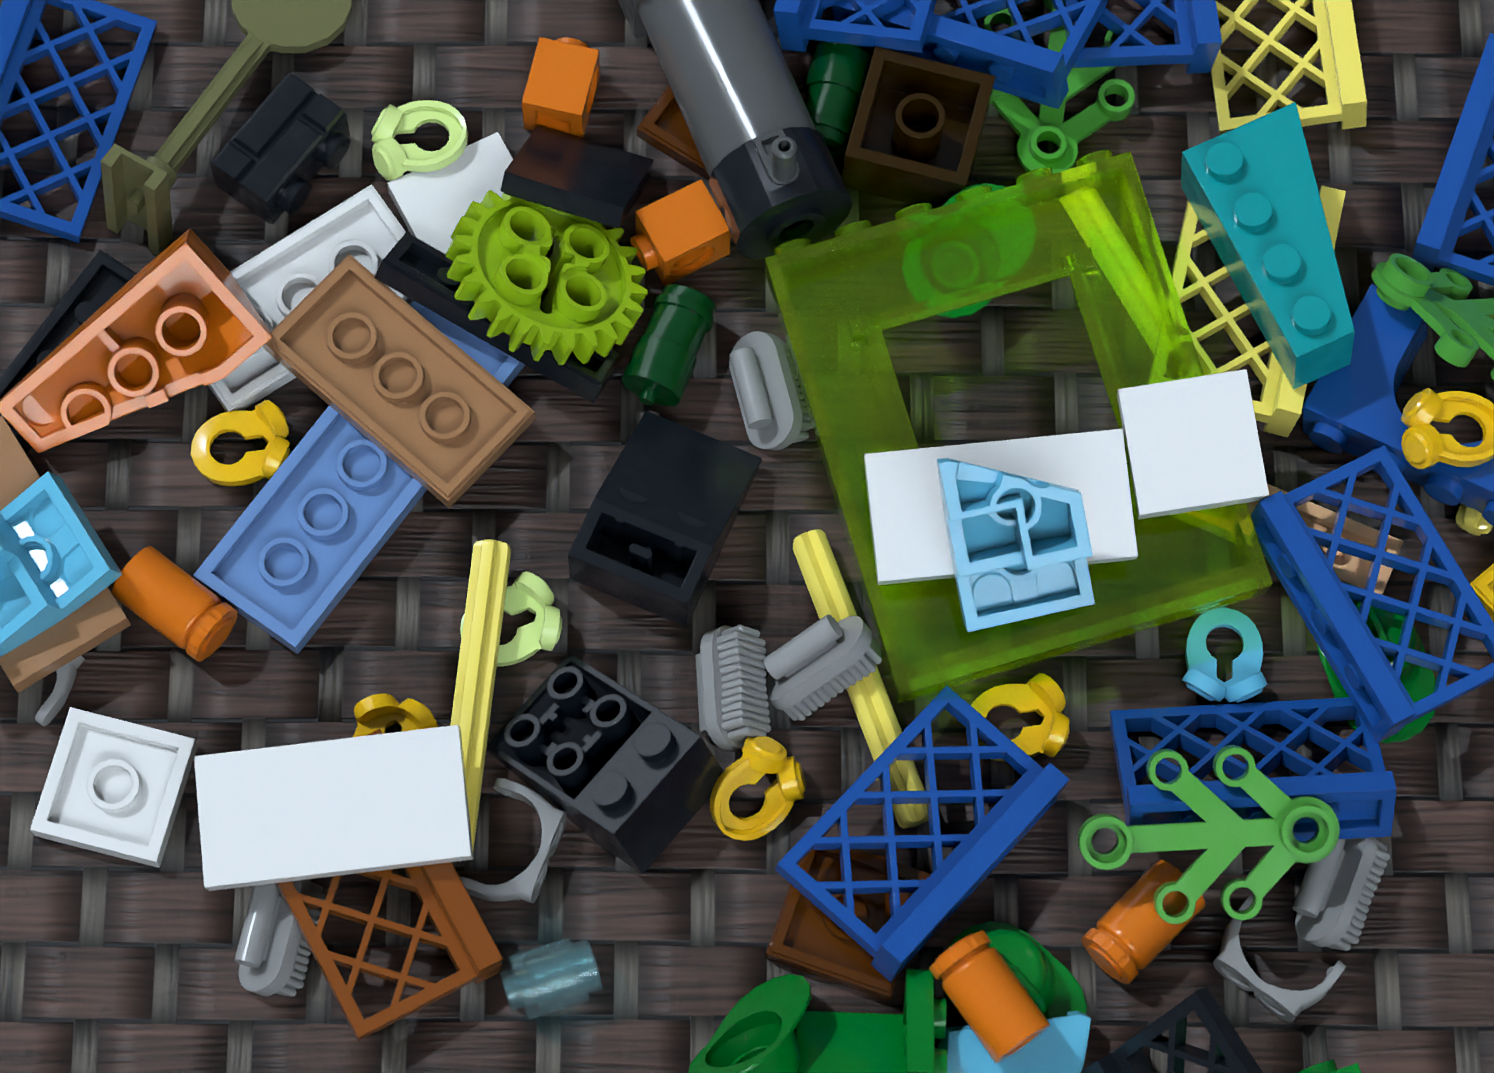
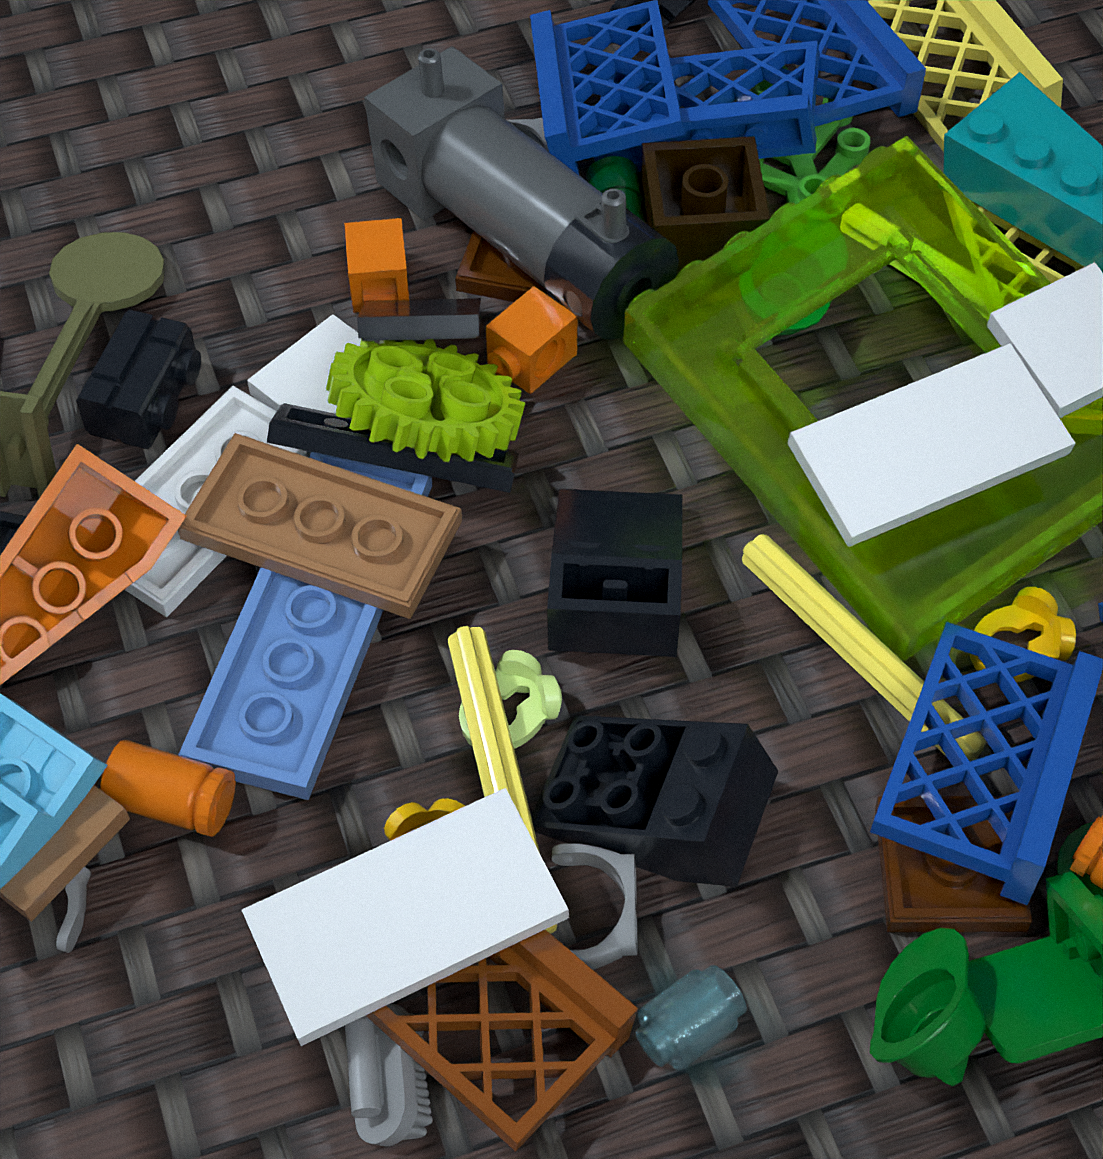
camera: 15 degrees left, 15 degrees down
white tile [30,707,198,868] -> none
yellow piece [191,400,290,487] -> none
yellowish green piece [371,100,468,182] -> none
dark green piece [622,284,716,406] -> none
light grey piece [695,625,771,752] -> none
yellow piece [709,736,806,841] -> none
light grey piece [729,331,813,451] -> none
light grey piece [763,614,882,721] -> none
medium azure slope [937,458,1095,632] -> none

